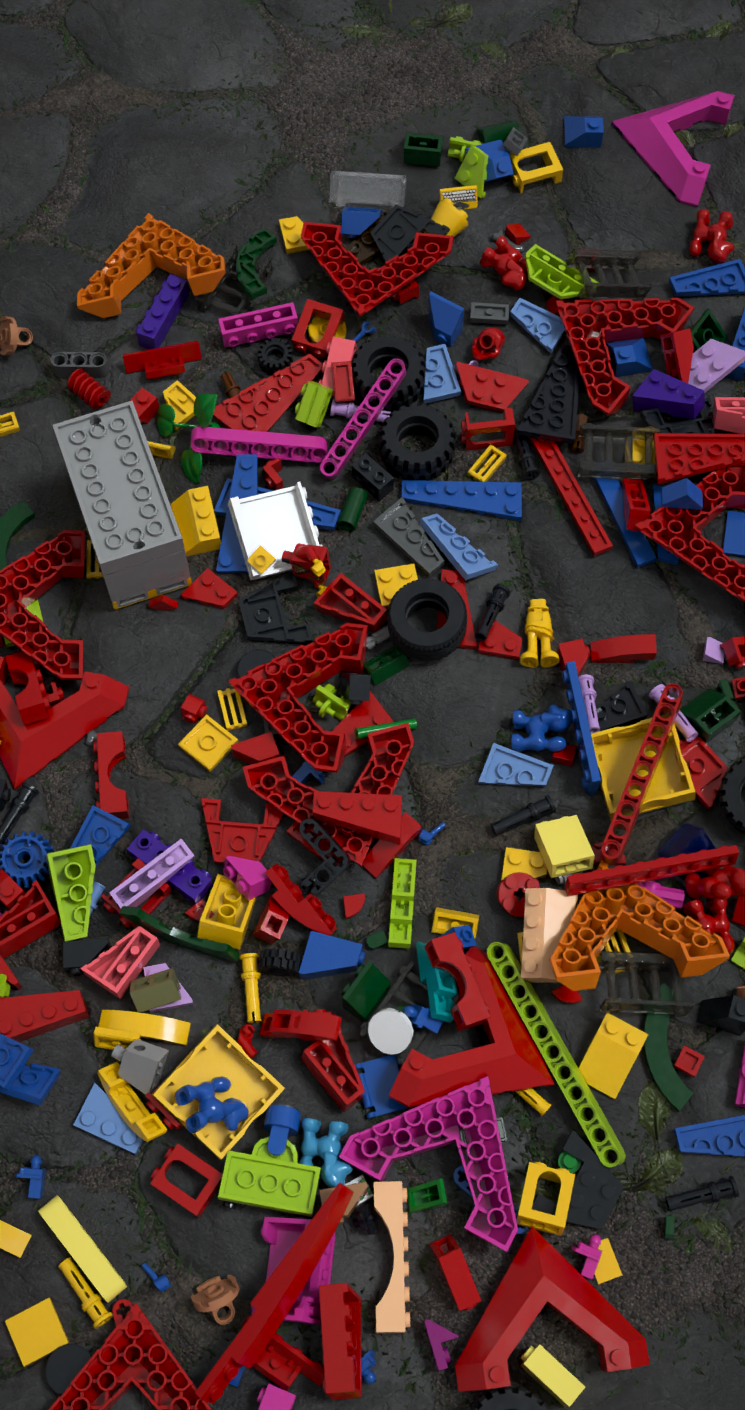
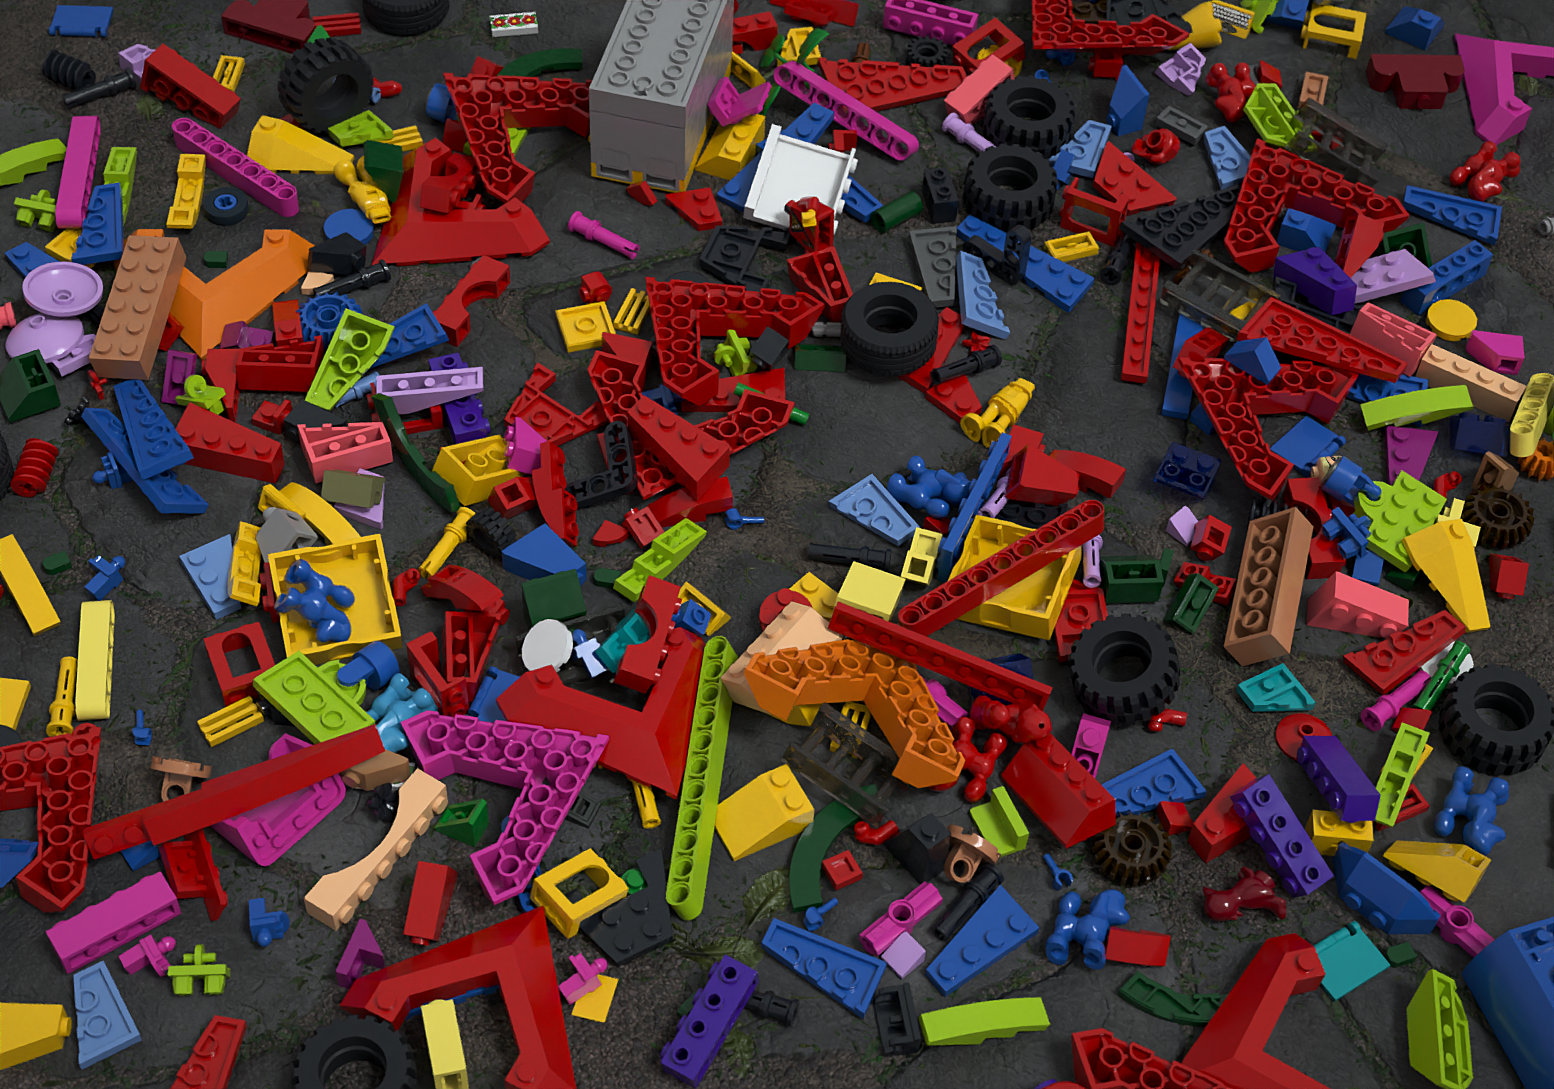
camera: 30 degrees right, 15 degrees down
yellow bracket [247,545,276,574] -> none
lime brick [295,381,334,427] -> none
red wedge [319,1283,362,1400] -> none
dark pink beam [320,359,406,480] -> none
red tile [331,361,355,403] -> none
red tile [552,985,583,1004] -> none
none -> yellow tile [197,696,264,747]
none -> red bracket [251,399,292,435]
none -> red panel [406,631,469,717]
none -> dark pink pin [568,211,640,259]
none -> red bracket [620,506,664,549]
none -> dark purple brick [660,955,759,1089]
none -> dark pink bracket [707,76,771,127]
none -> blue hand [803,898,838,932]
none -> red arm [854,820,899,845]
none -> light yellow brick [901,527,943,586]
none -> red plant [961,332,991,352]
none -> black beam [962,225,1032,285]
none -> red slope [1005,444,1080,506]
none -> blue piece [1054,149,1076,191]
none -> clear blue slope [1153,441,1222,500]
none -> lavender slope [1155,43,1206,96]
none -> nougat plate [1298,71,1329,113]
none -> dark red brick [1366,54,1465,109]

